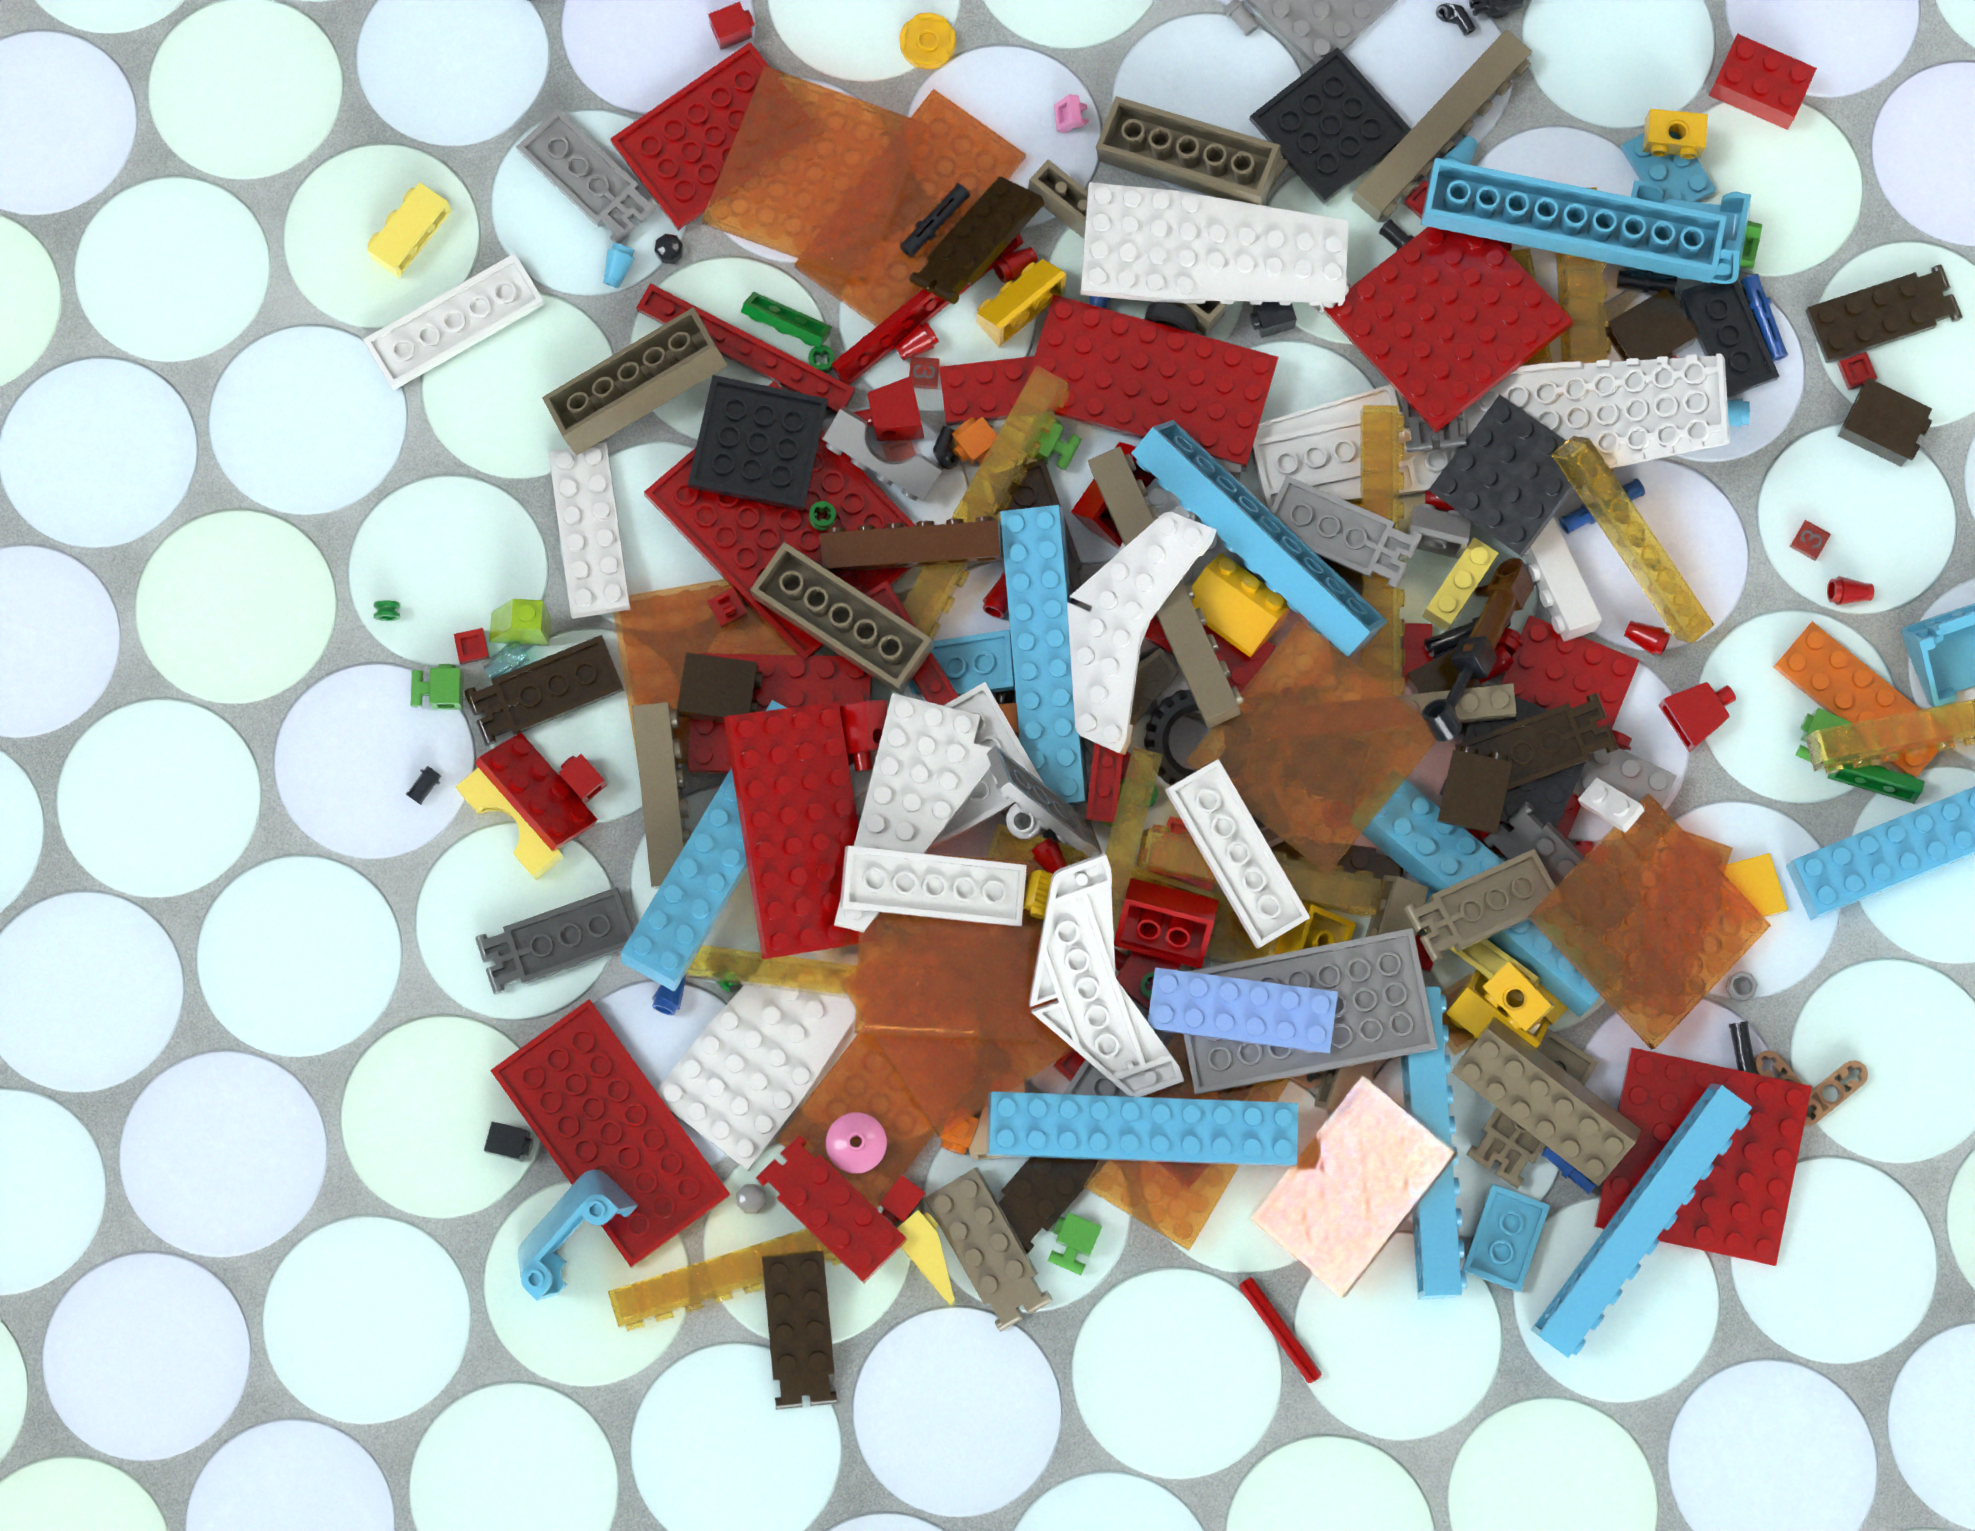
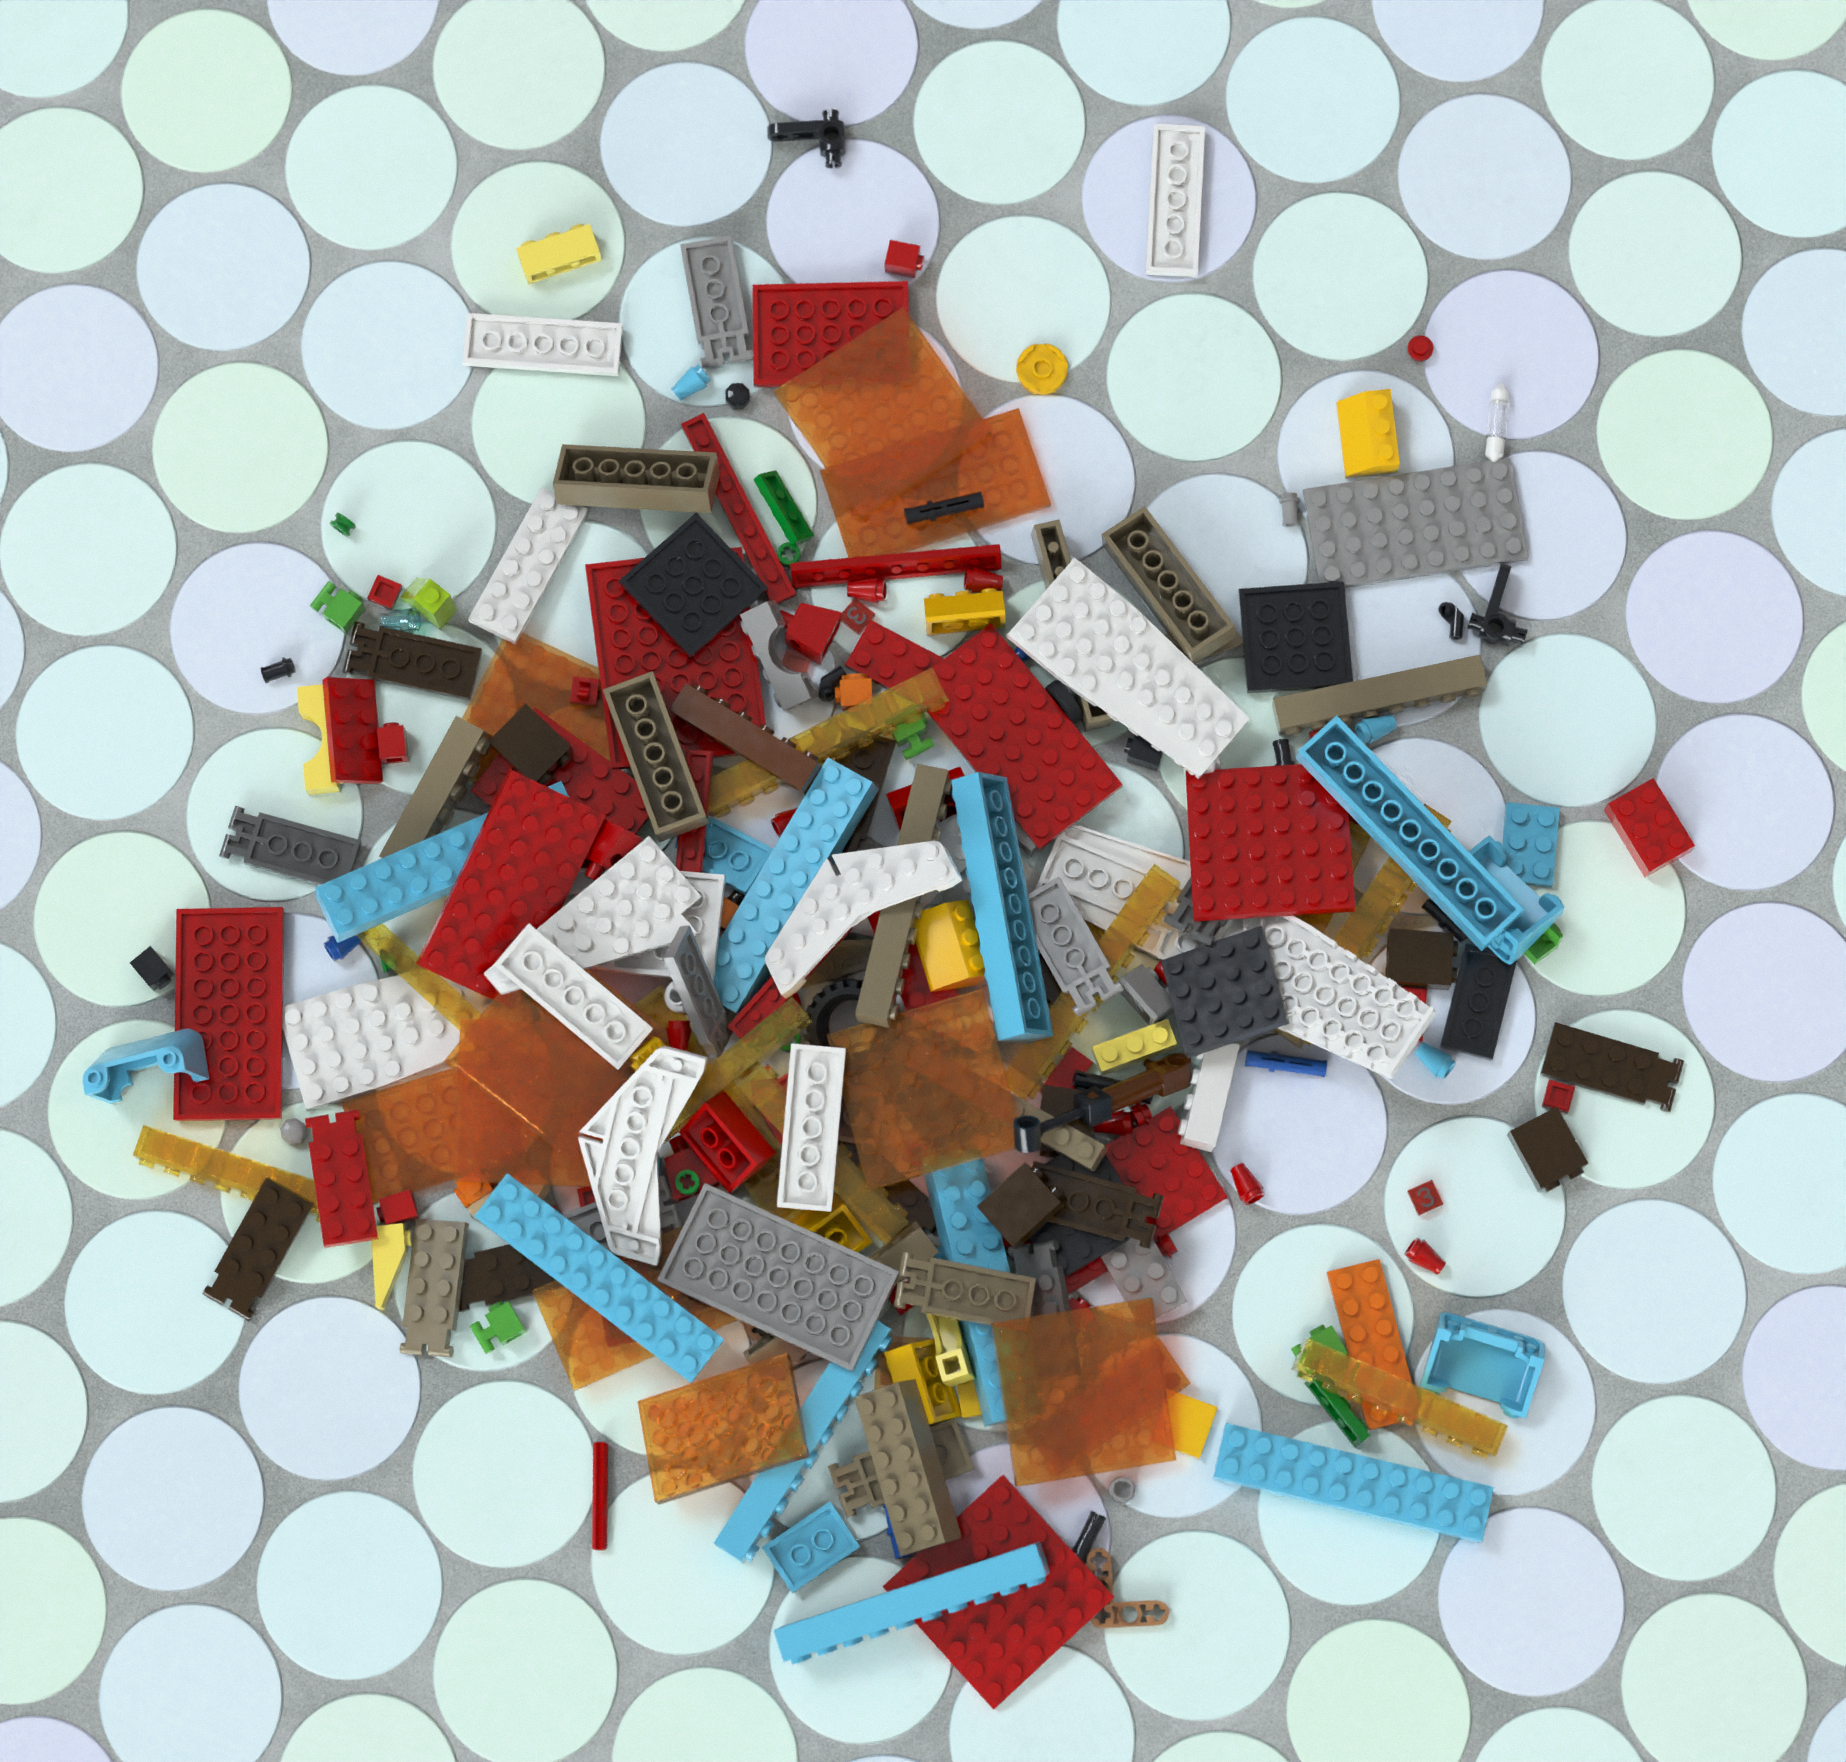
camera: 40 degrees right, 0 degrees up
green bush [809,501,836,531] -> none
bright pink dish [826,1112,887,1174] -> none
dark brown hinge [909,176,1045,305] -> none
bright pink tile [1054,94,1089,133] -> none
light blue plate [1148,968,1338,1054] -> none
yellow brick [1483,961,1555,1031] -> none
clear yellow brick [1551,436,1715,644] -> none
white plate [1578,777,1645,833] -> none
yellow brick [1643,109,1708,159] -> none
red torso [1658,682,1736,752] -> none
blue pin [1741,274,1789,362] -> none

